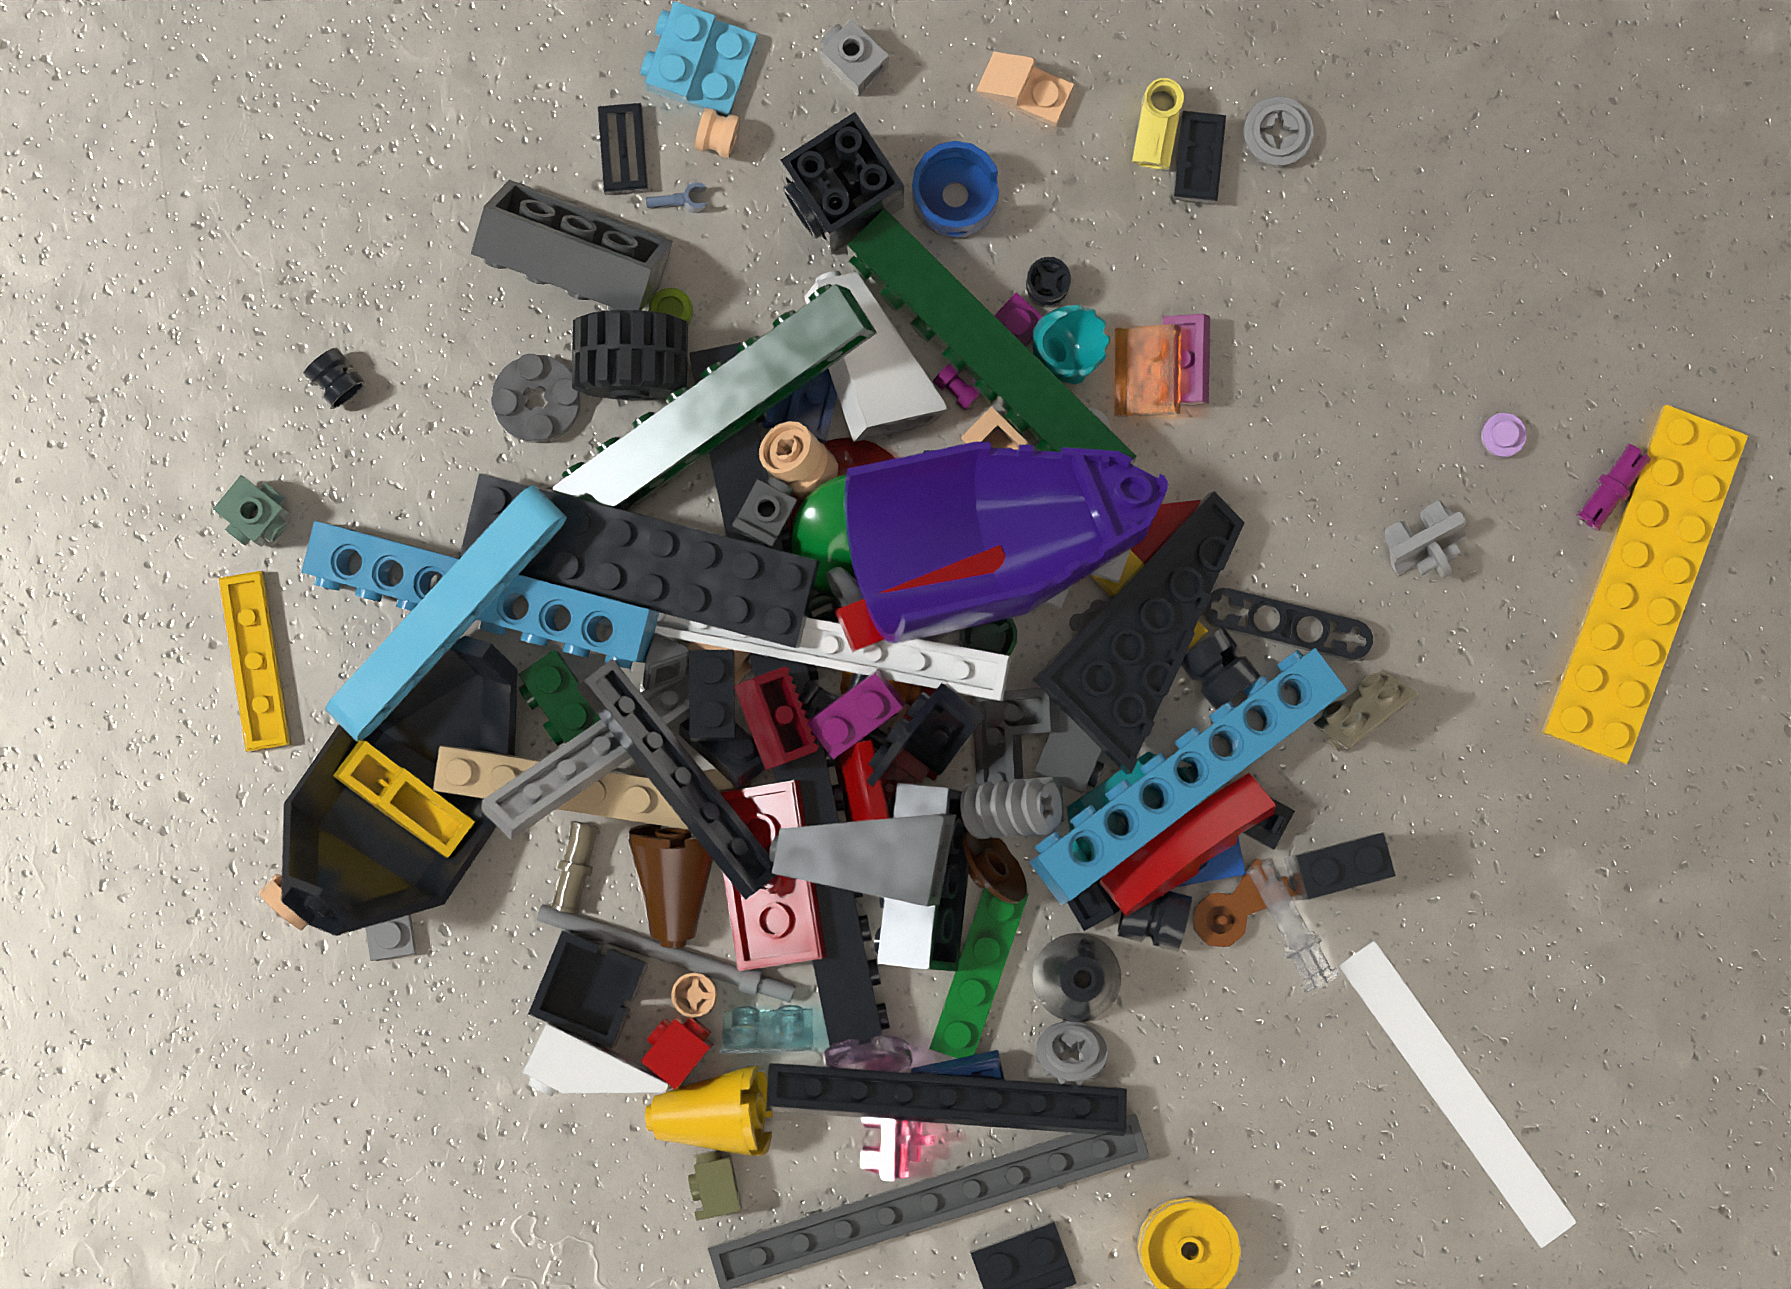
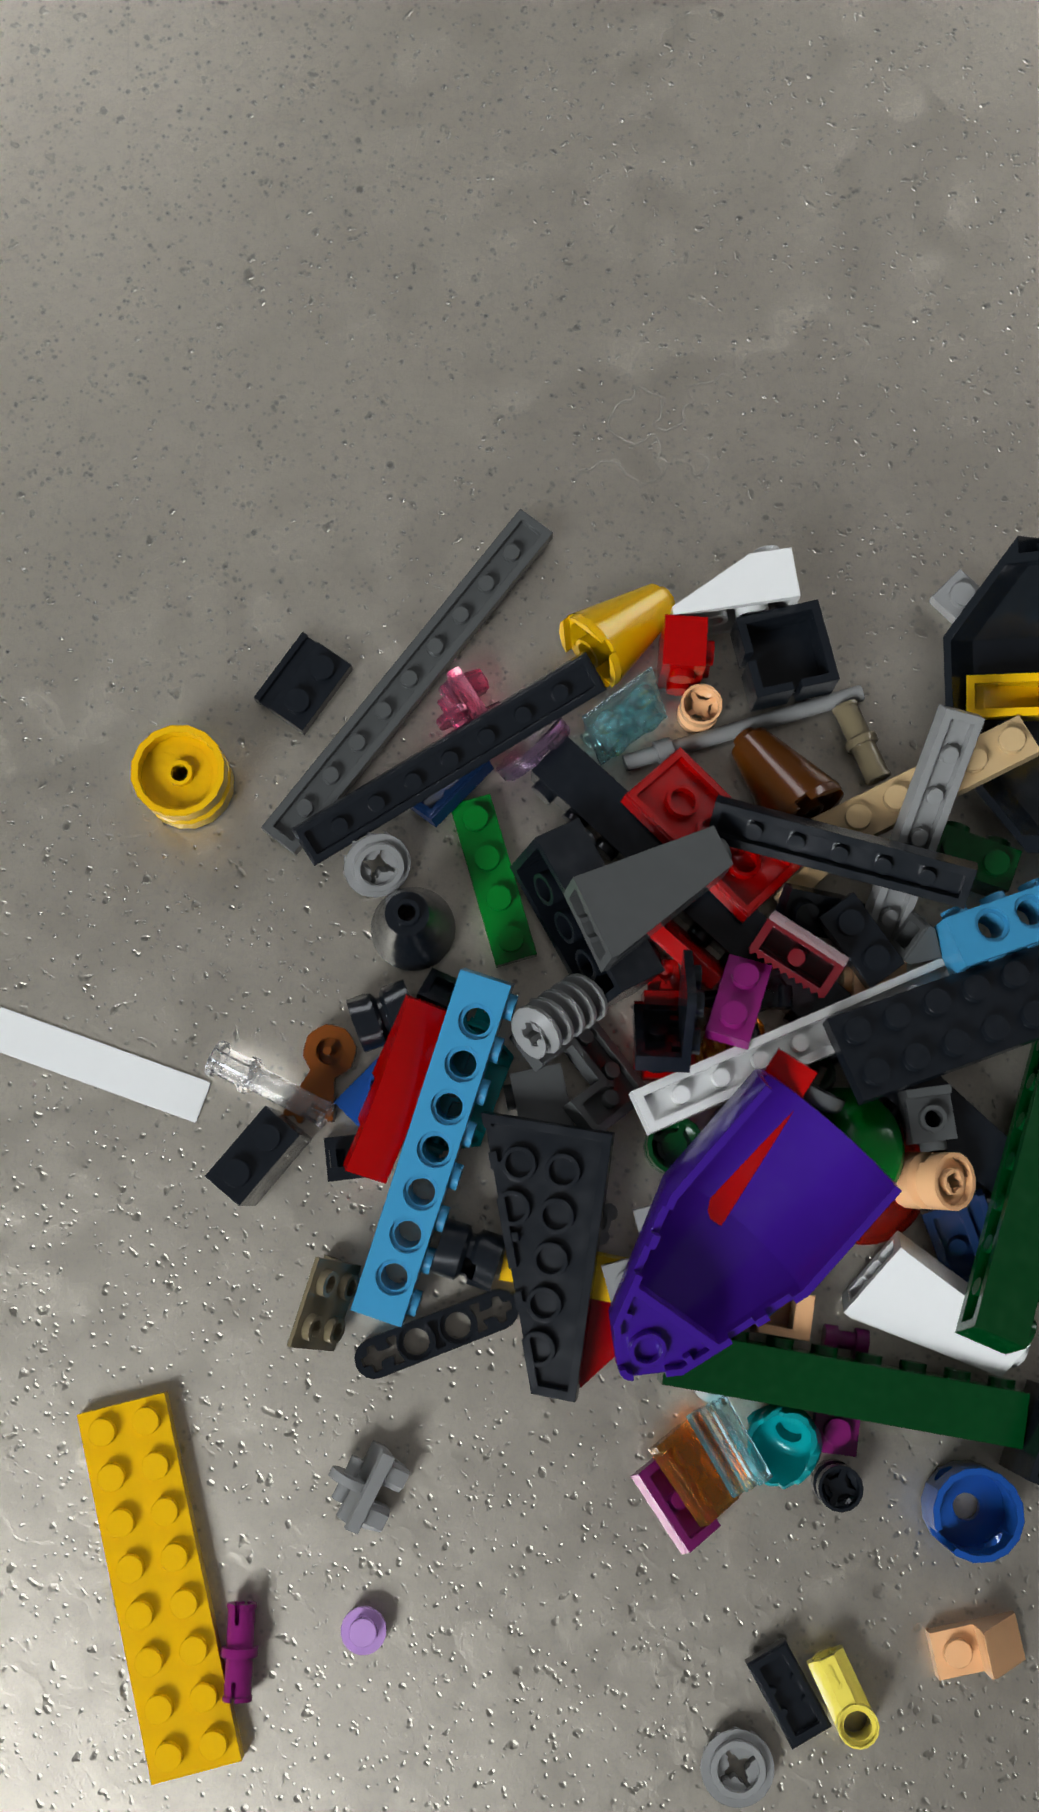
camera: 145 degrees right, 5 degrees down
olive brick [688,1150,742,1221] -> none
reddish brown dish [963,830,1027,904] -> none
none -> clear light blue tile [686,1395,773,1498]

